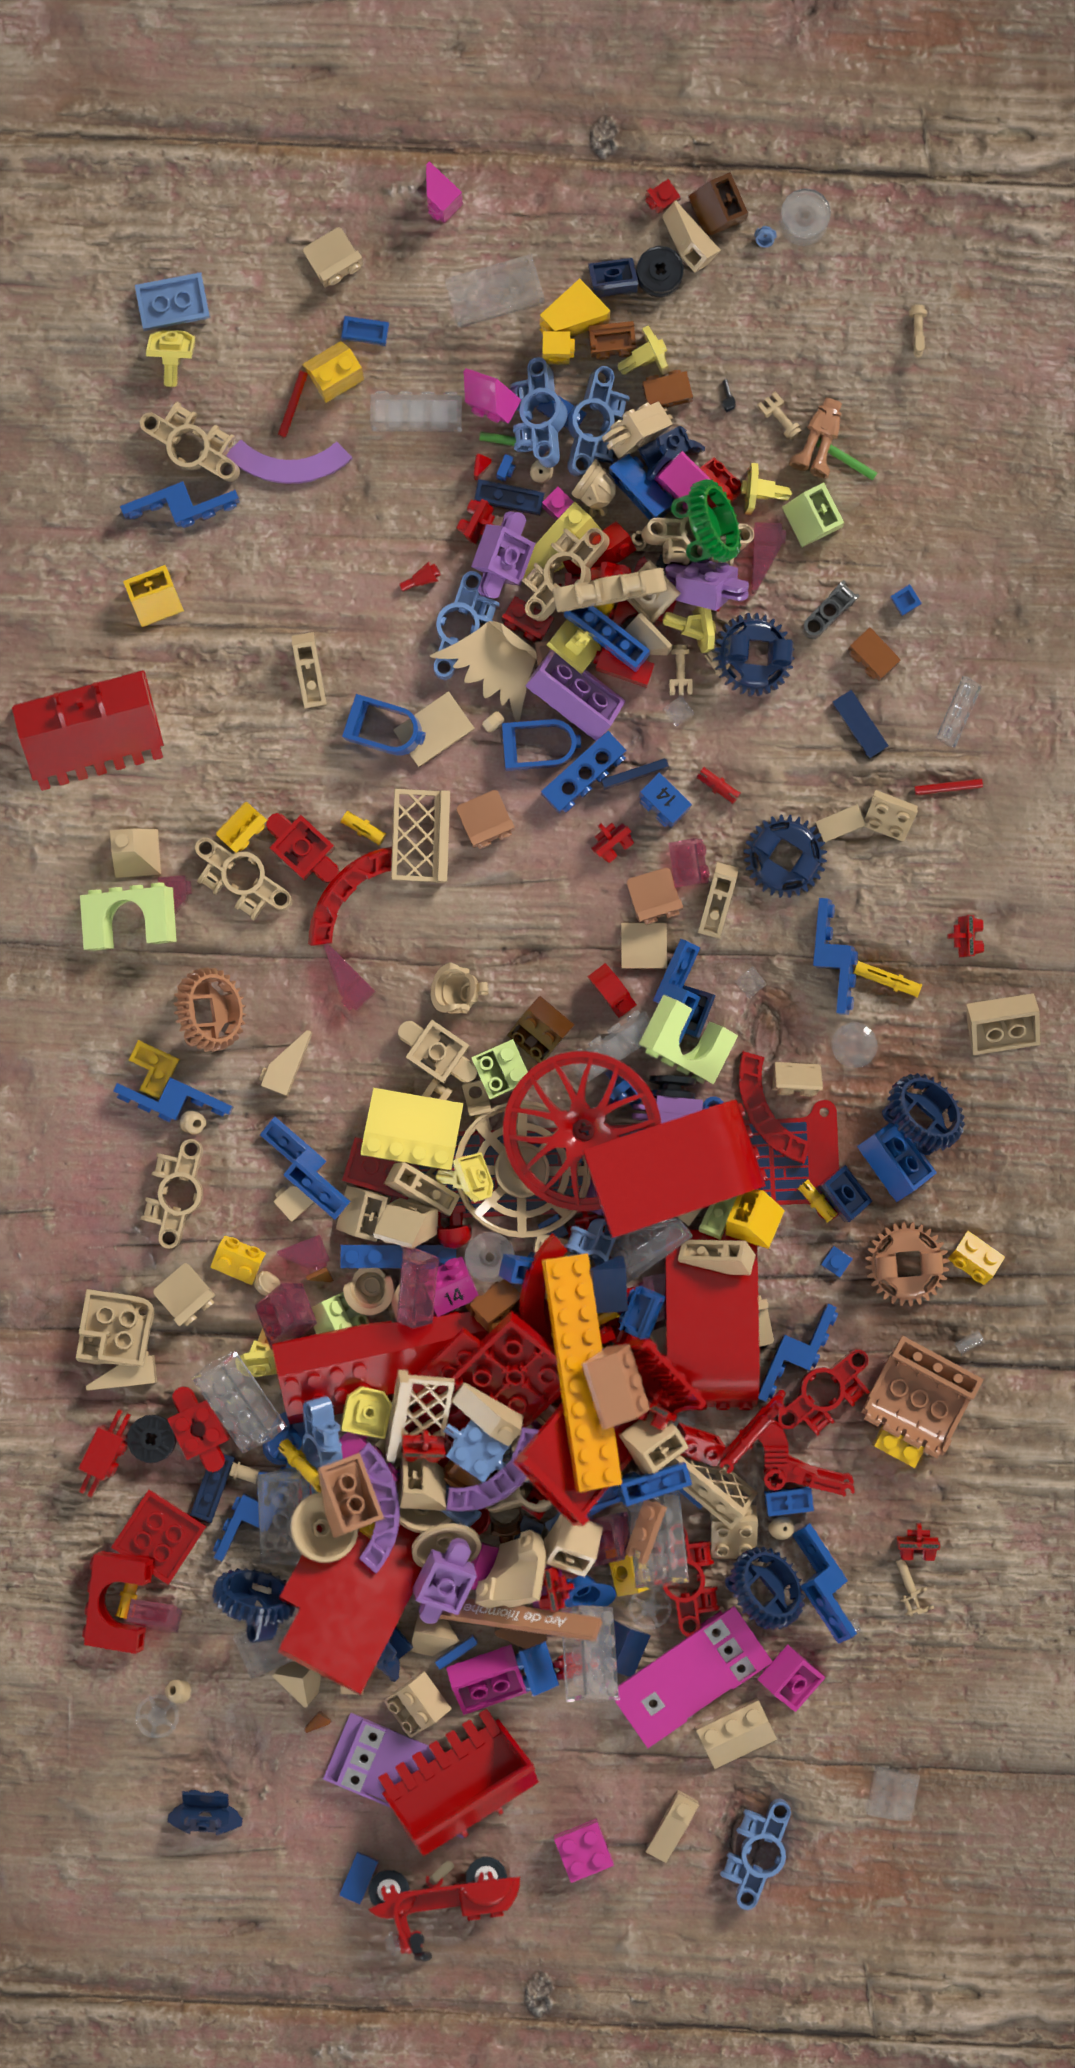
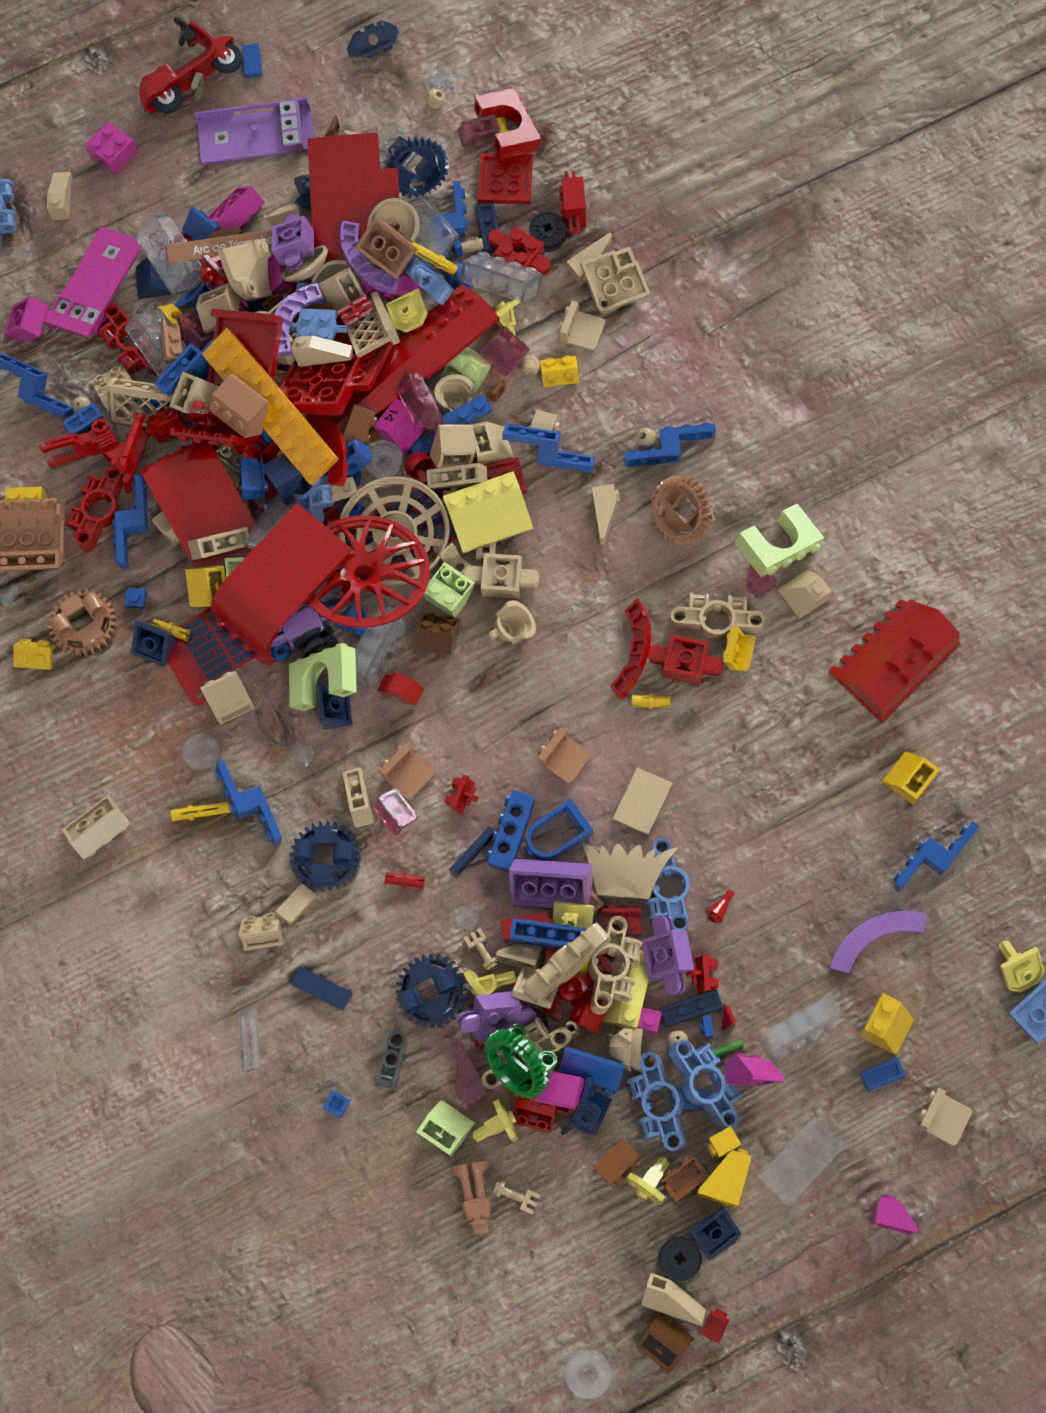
camera: 160 degrees right, 15 degrees down
yellow tile [129,1040,180,1100] -> none
tan piece [140,402,240,482] -> none
tan piece [140,1139,203,1249] -> none
clear pink slope [277,1235,330,1271] -> none
red bar [278,371,308,438] -> none
tan slope [292,632,327,708] -> none
clear pink slope [324,943,376,1011] -> none
blue window [342,694,426,756] -> none
red piece [378,1709,539,1857] -> none
tan slope [383,1671,451,1738] -> none
tan fence [391,789,450,883] -> none
blue tile [435,1634,478,1669] -> none
light yellow piece [436,1152,493,1202] -> none
tan tile [482,711,504,732] -> none
tan brick [602,401,673,459] -> none
tan tile [621,923,667,969] -> none
blue brick [639,772,692,828] -> none
blue bracket [653,939,701,1045] -> none
tan slope [695,1697,777,1769] -> none
black hand [721,379,736,413] -> none
dark blue piece [725,1547,806,1630] -> none
red tile [739,1051,811,1164] -> none
medium blue plate [754,226,777,247] -> none
bright green bar [816,438,877,481] -> none
dark orange hinge [848,627,901,681] -> none
blue slope [857,1123,937,1202] -> none
dark blue piece [882,1073,965,1155] -> none
tan hinge [909,305,927,358] -> none
red bar [914,779,983,795] -> none
red hips [947,915,984,958] -> none

